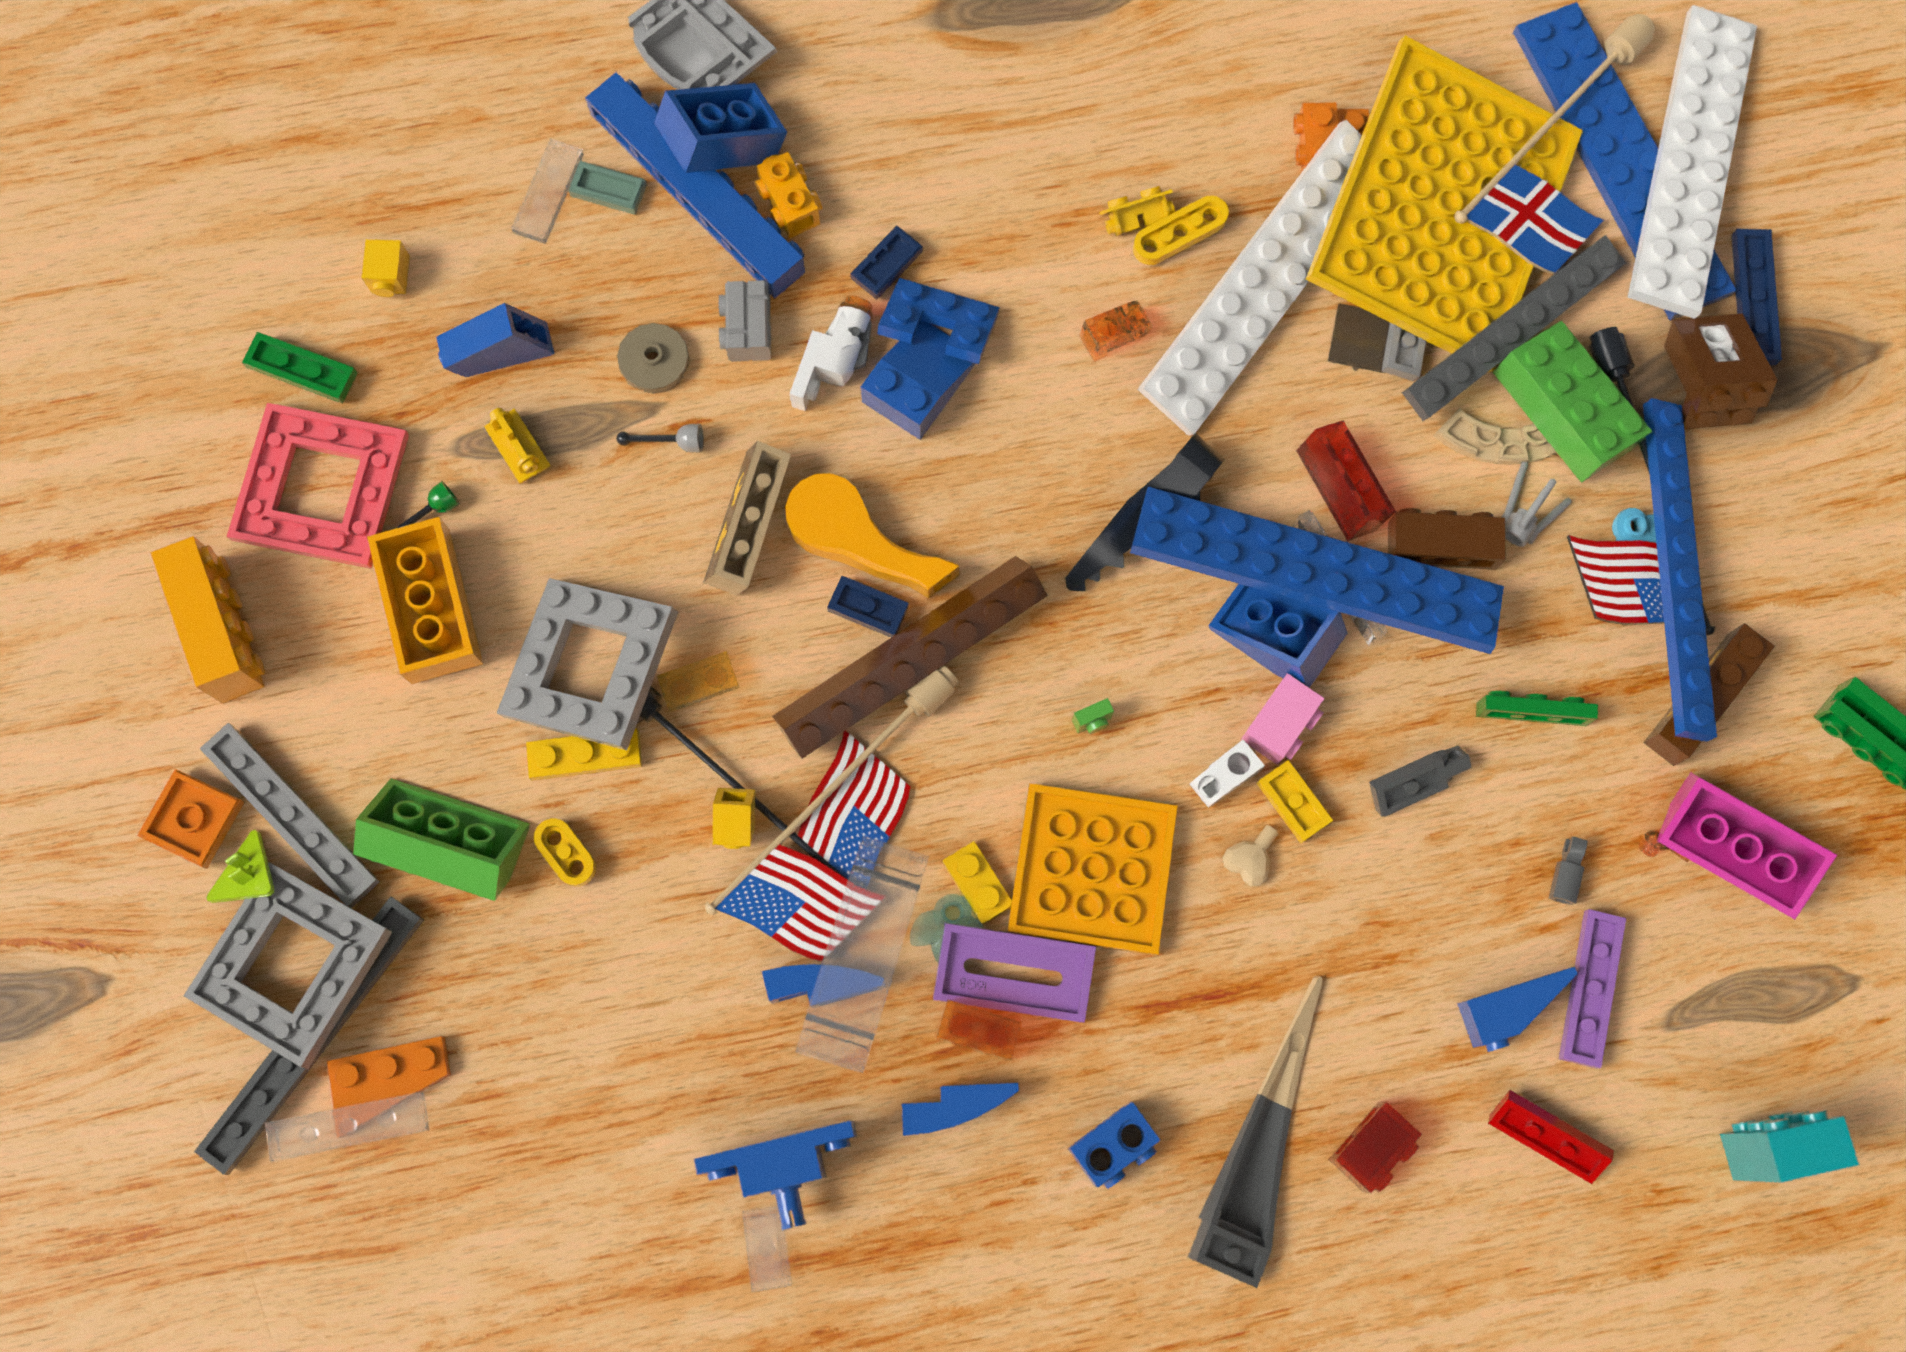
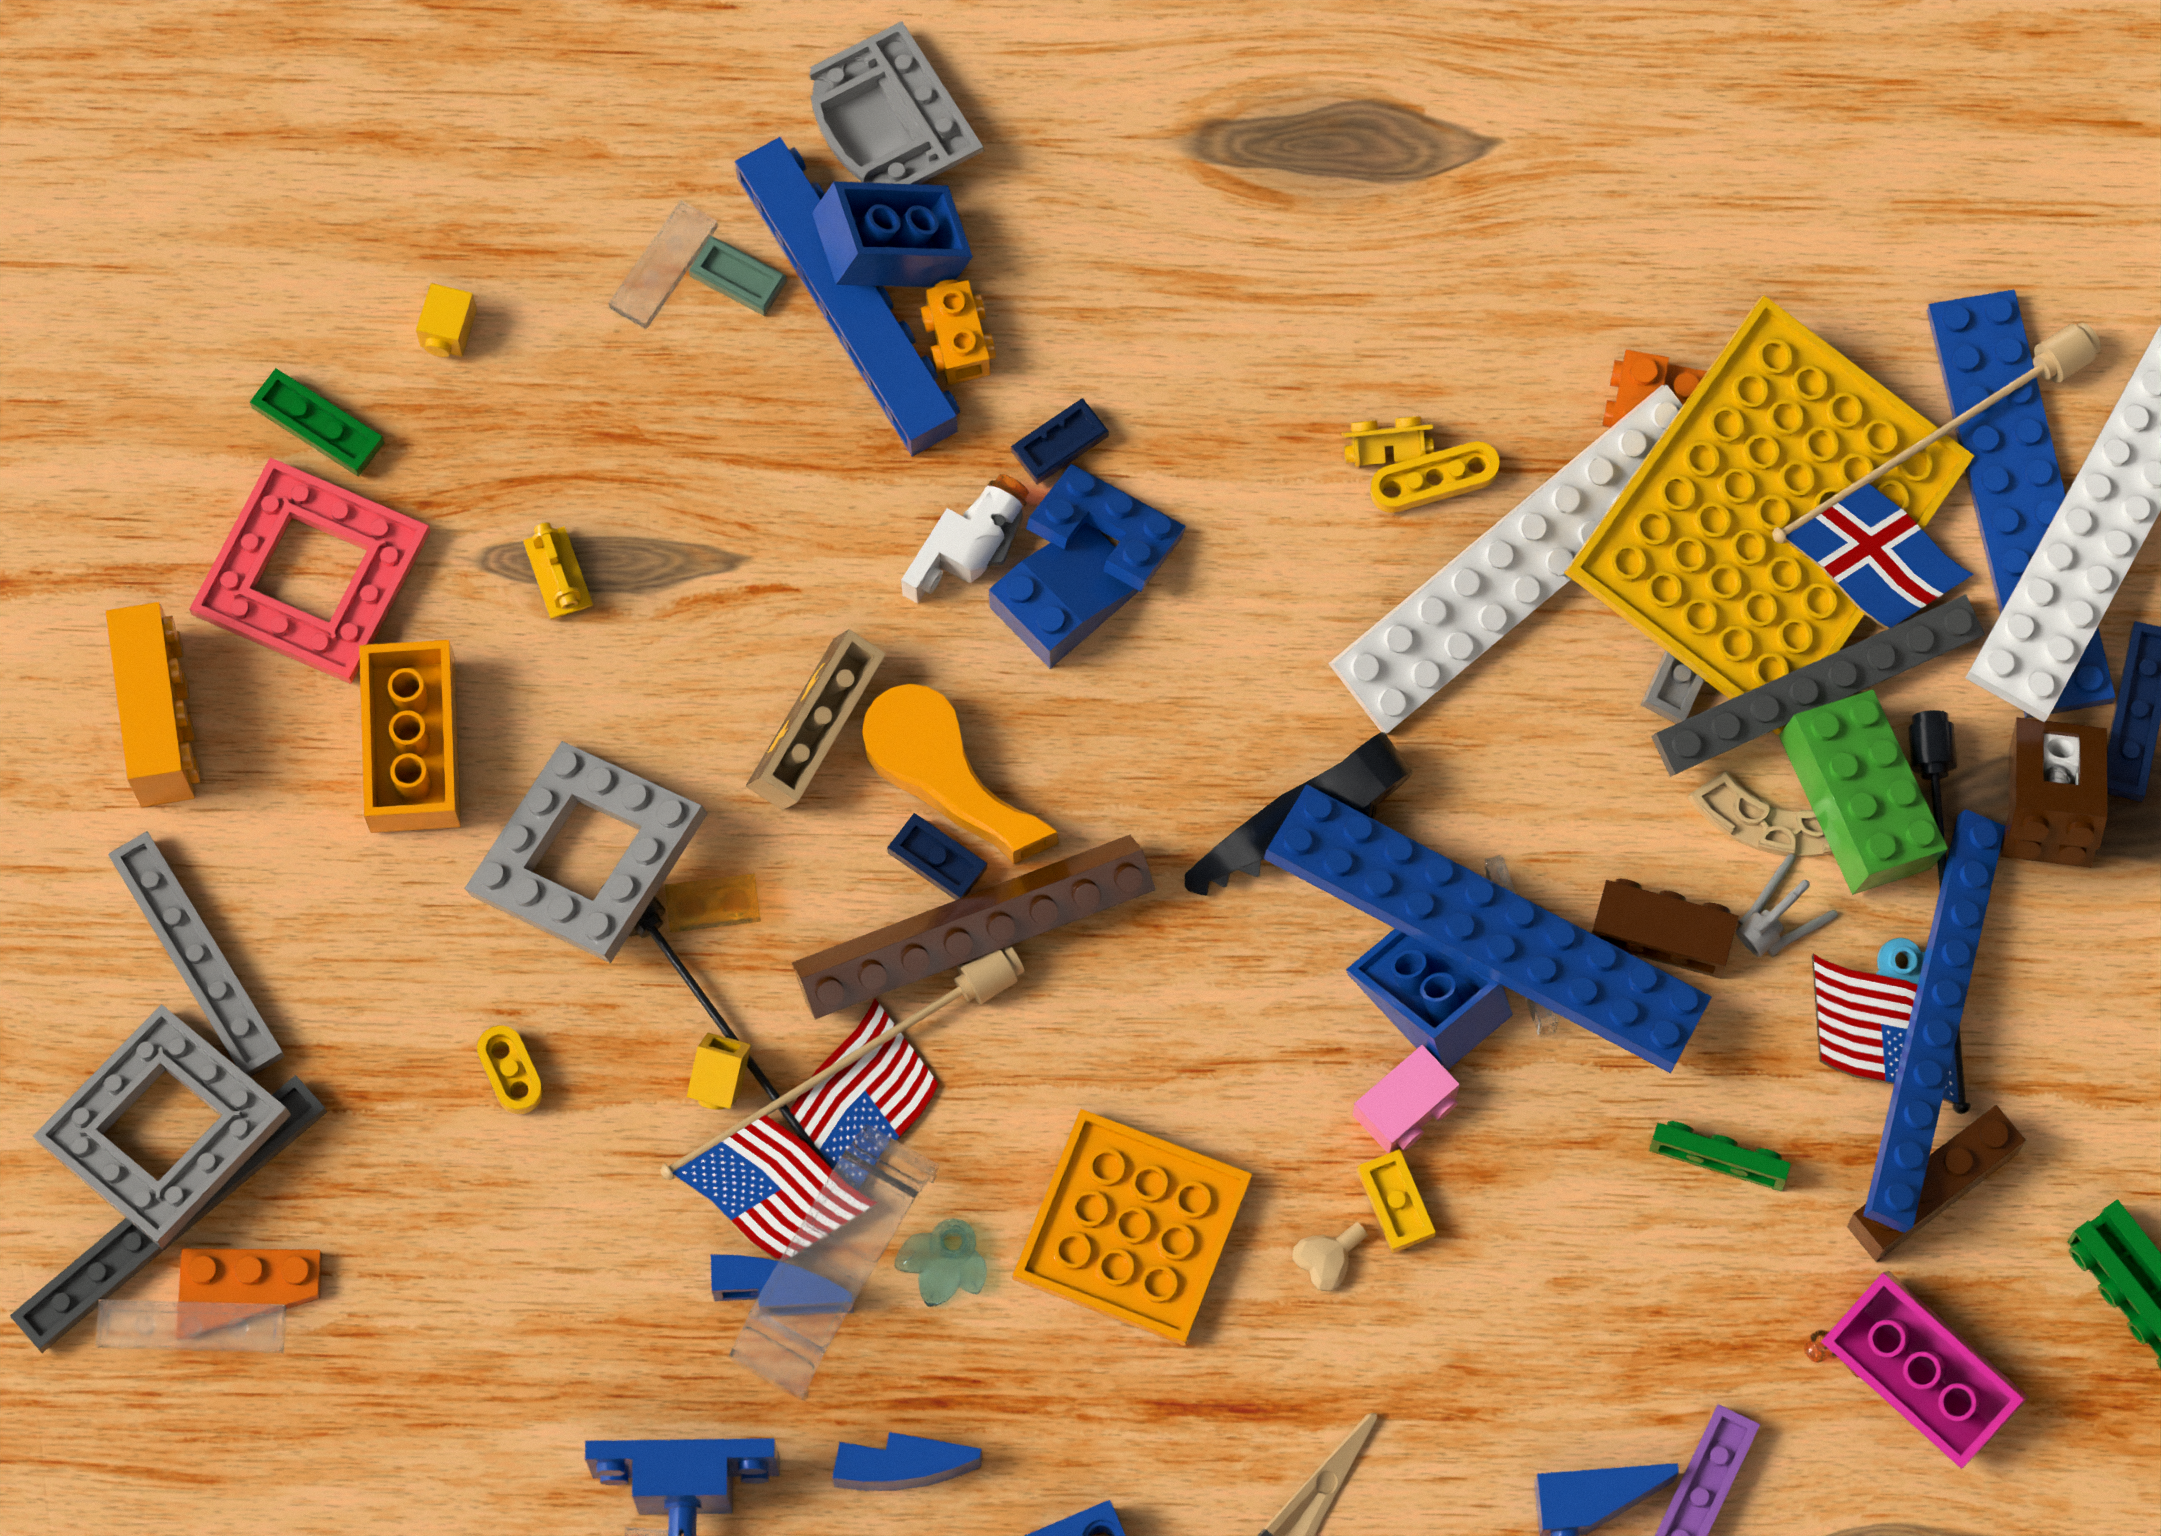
camera: 15 degrees right, 5 degrees down
orange plate [137,769,245,869] -> none
lime piece [207,830,275,903] -> none
bright green slope [353,778,530,901] -> none
green hinge [395,481,460,529] -> none
blue slope [436,303,555,377] -> none
yellow plate [526,728,642,781] -> none
hinge [616,424,704,453] -> none
dark tan plate [617,323,689,394] -> none
light grey brick [719,280,771,362] -> none
medium lavender piece [933,922,1096,1023] -> none
clear orange brick [936,1000,1022,1062] -> none
yellow plate [942,841,1012,926] -> none
bright green plate [1072,698,1114,734] -> none
clear orange leg [1079,301,1153,362] -> none
white leg [1190,739,1265,808] -> none
clear red brick [1296,420,1396,542] -> none
clear smoke piece [1327,303,1390,373] -> none
dark grey hinge [1369,746,1472,817] -> none
dark grey bar [1549,836,1587,905] -> none

